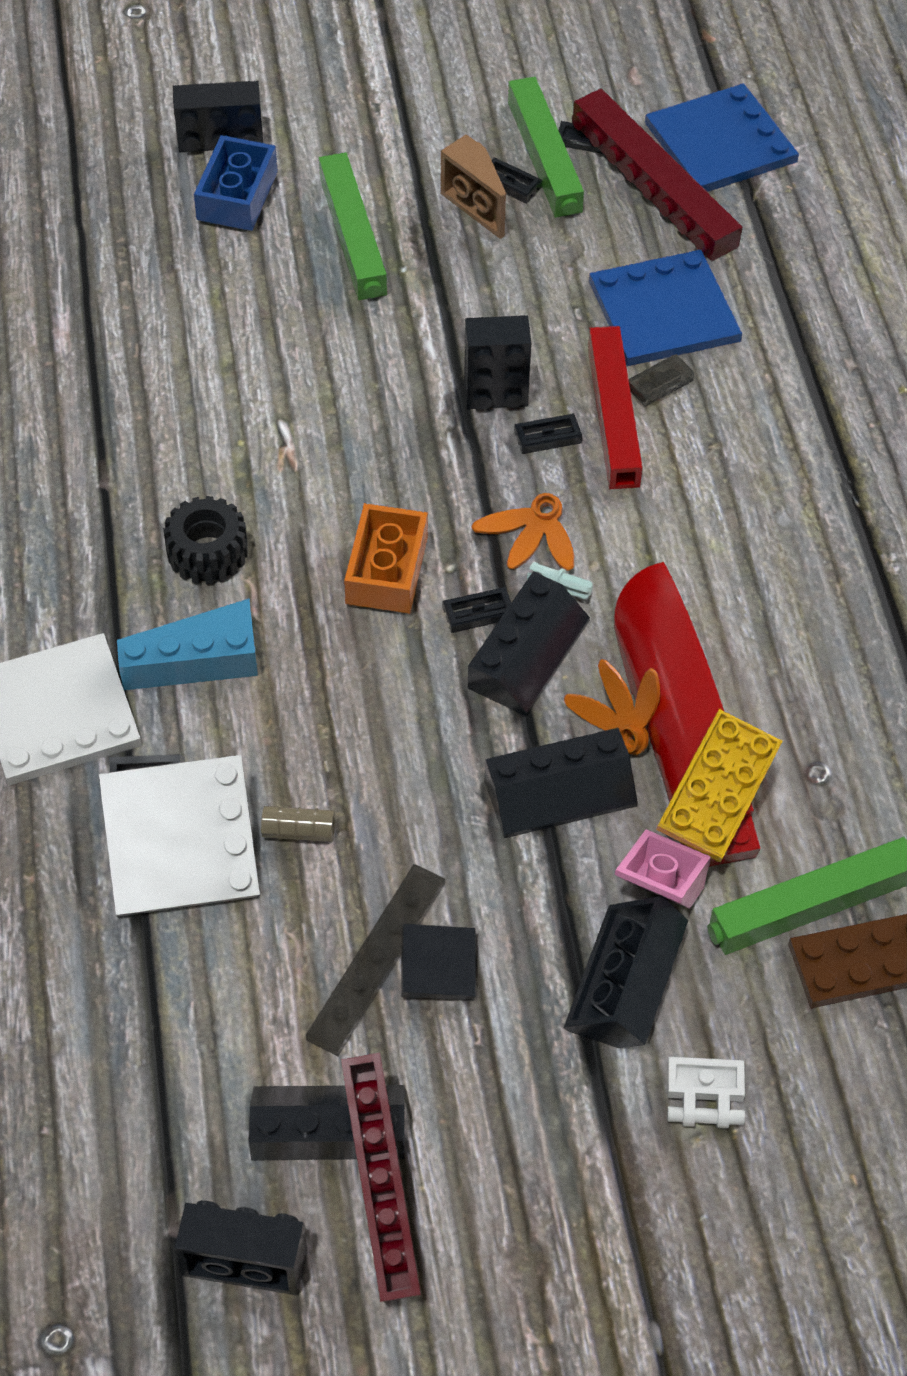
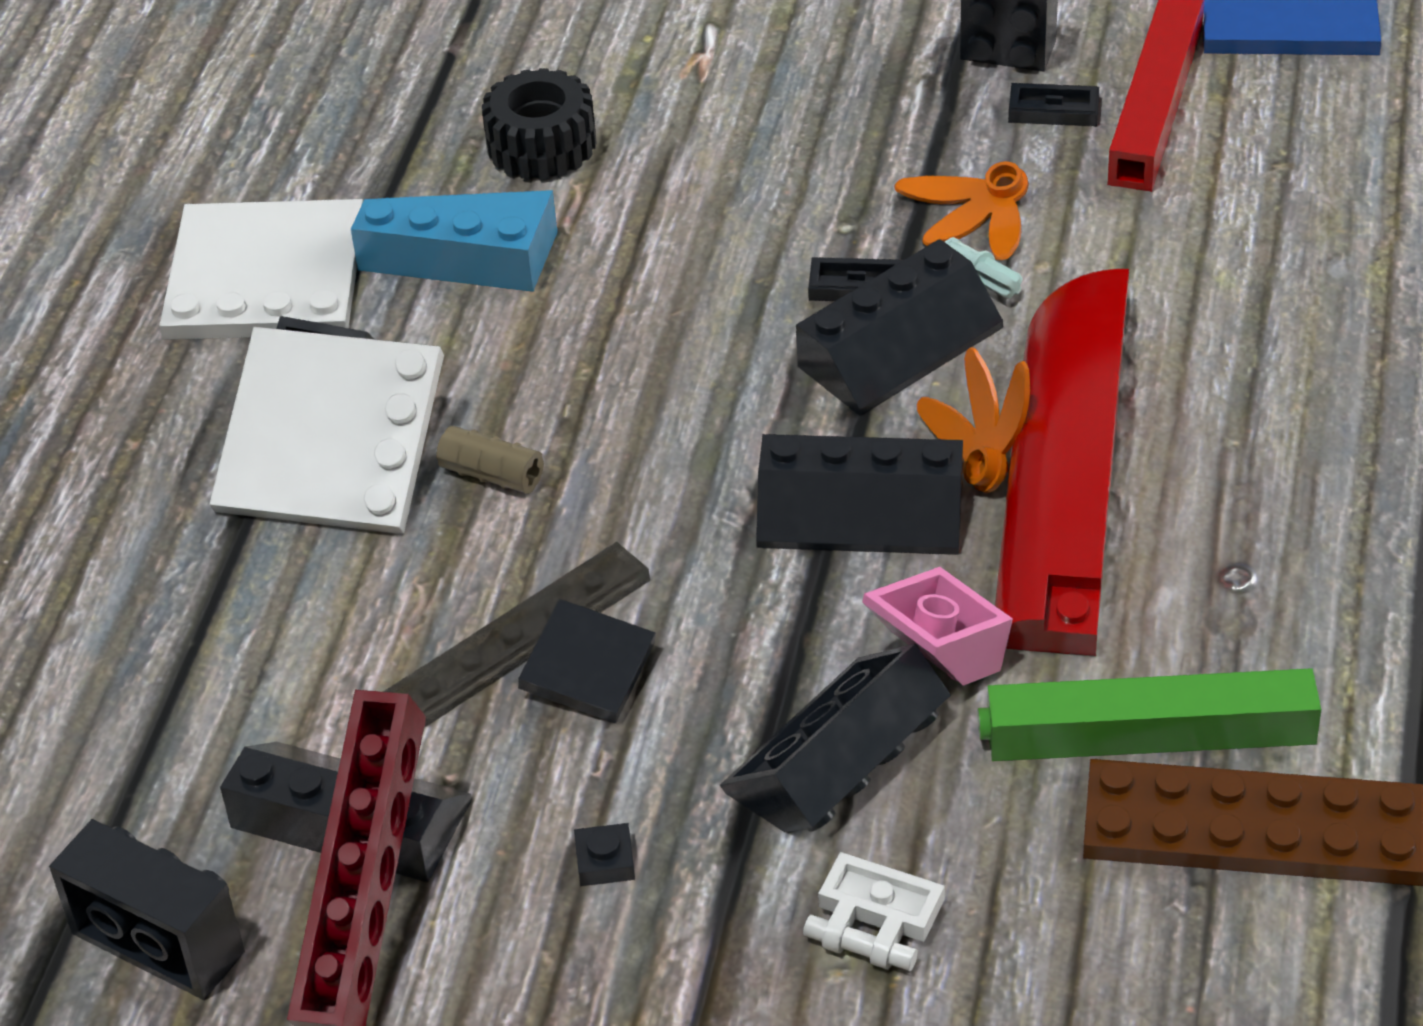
camera: 25 degrees right, 10 degrees down
orange brick [344,503,428,614] -> none
clear smoke plate [628,354,695,407] -> none
yellow tile [656,709,782,863] -> none
none -> black plate [574,823,635,887]

